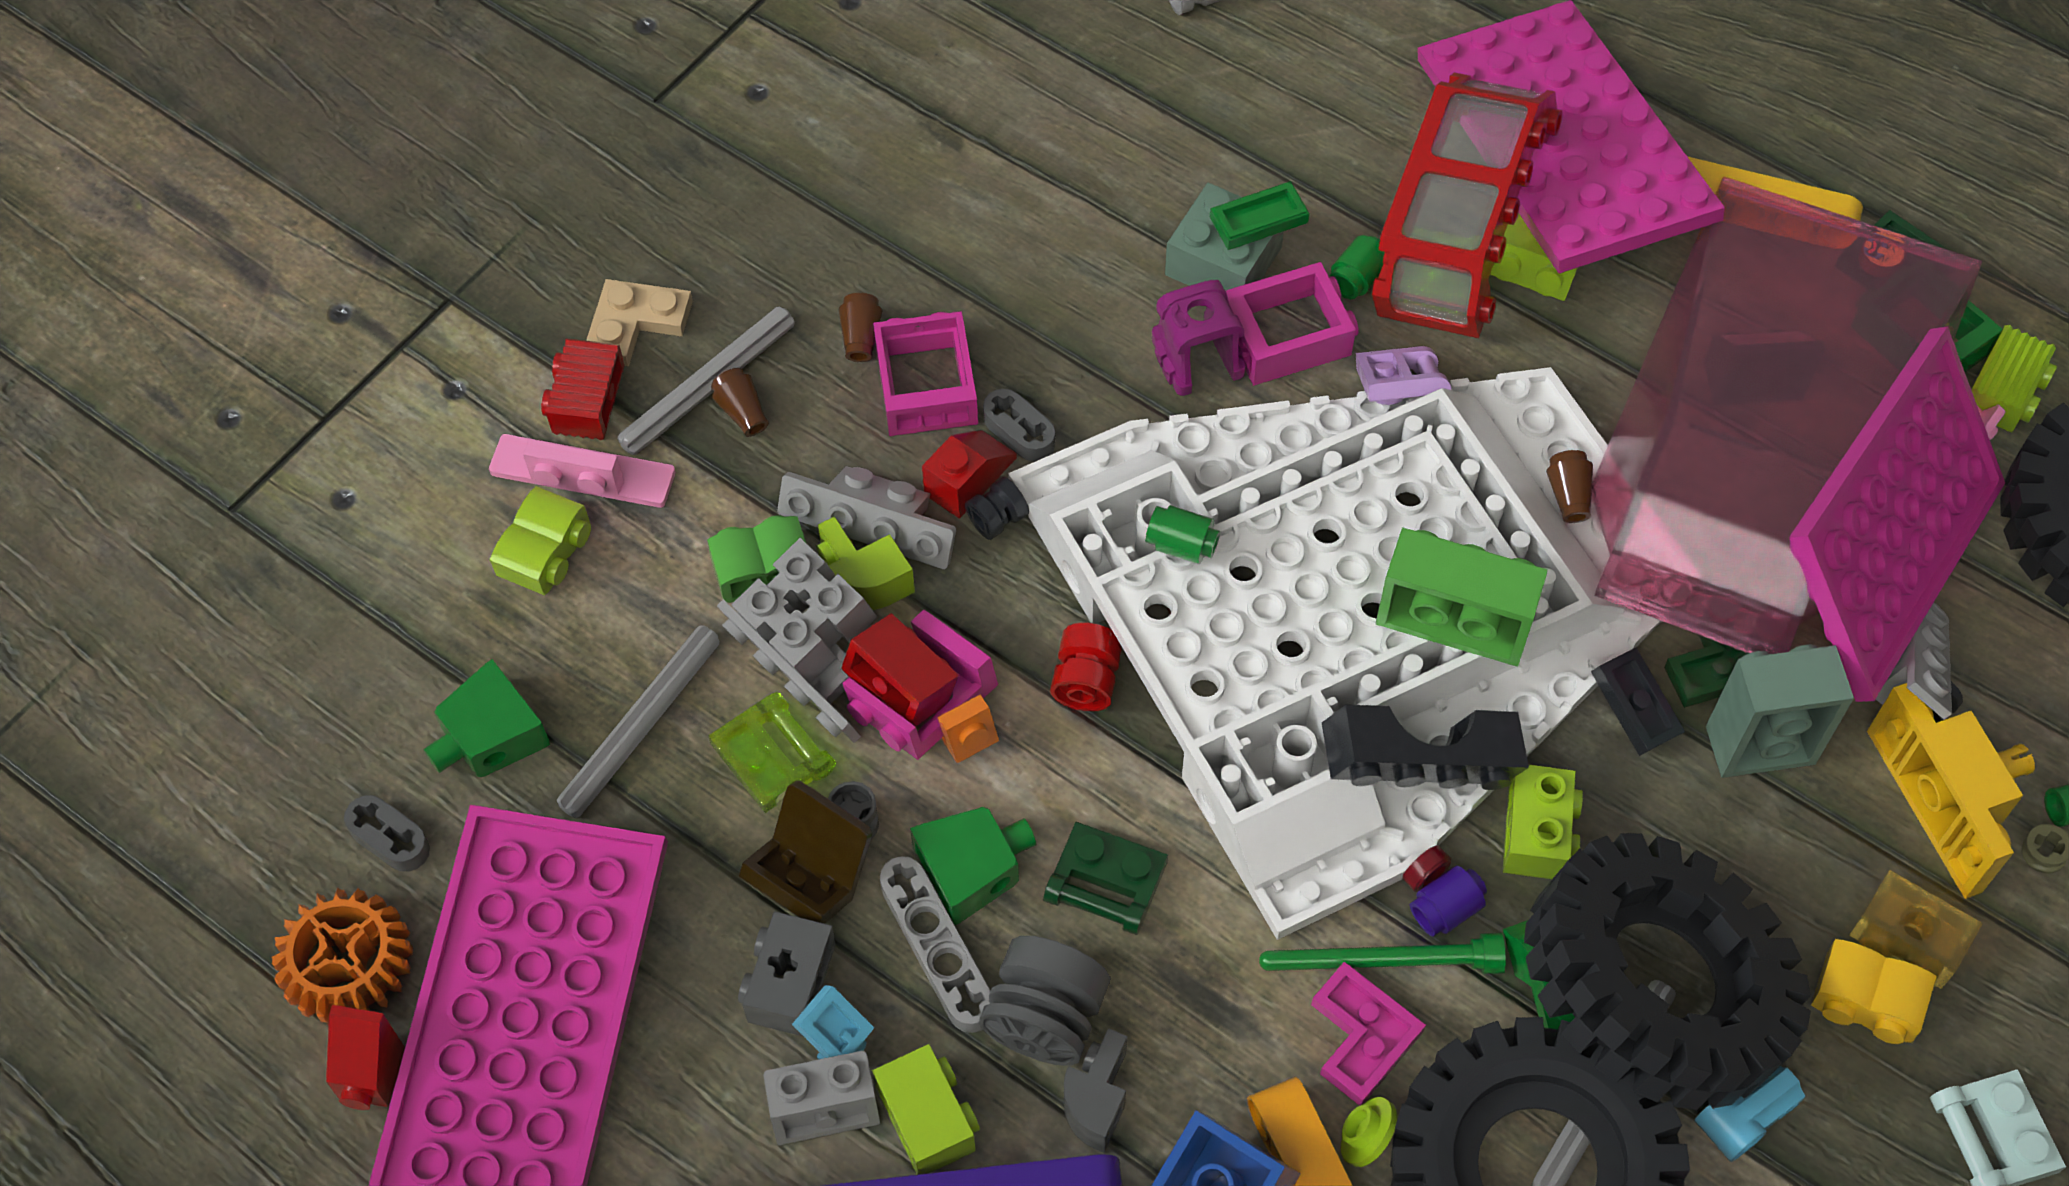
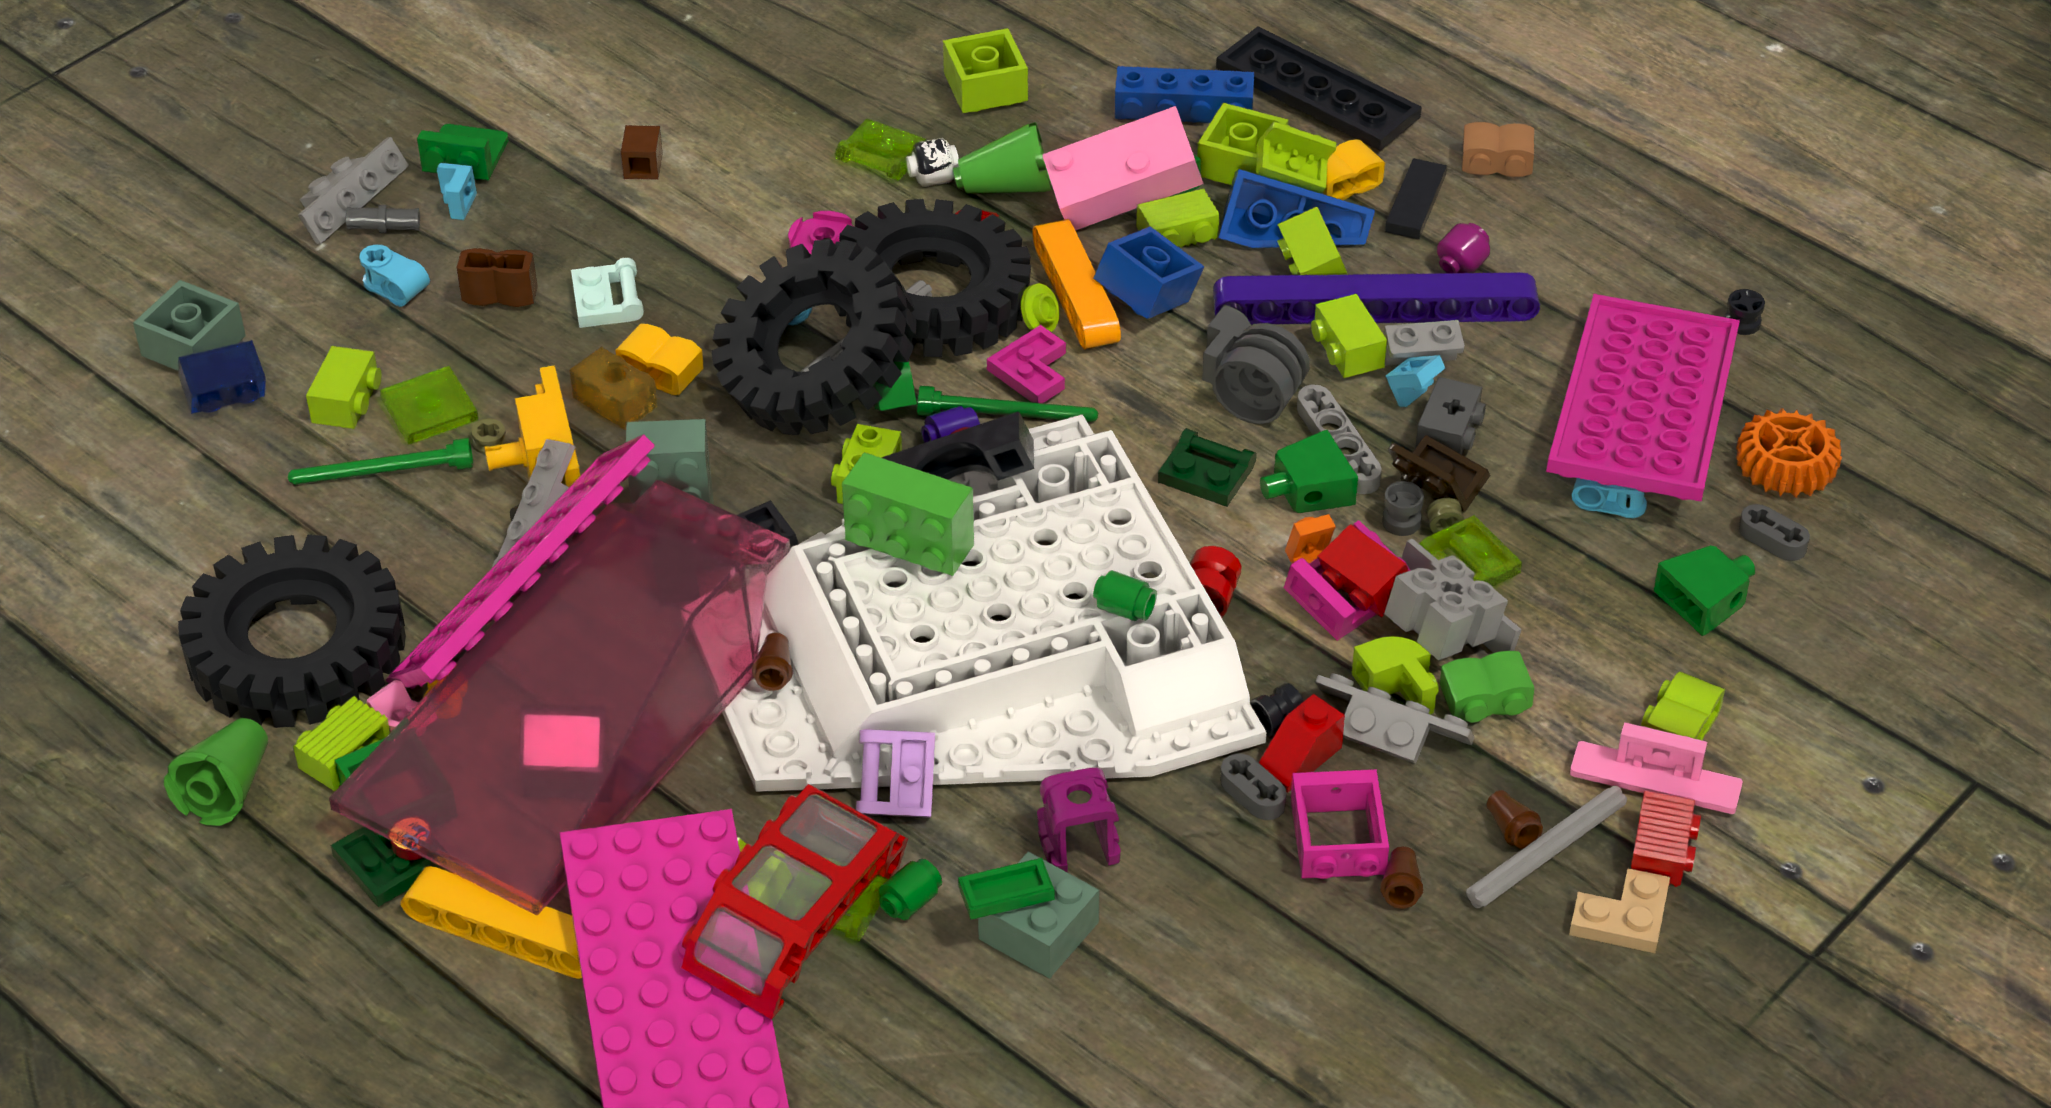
camera: 175 degrees left, 15 degrees down
red slope [326,1005,405,1110] -> none
light grey axle [557,625,720,818] -> none
dark pink window [1226,262,1359,386] -> none

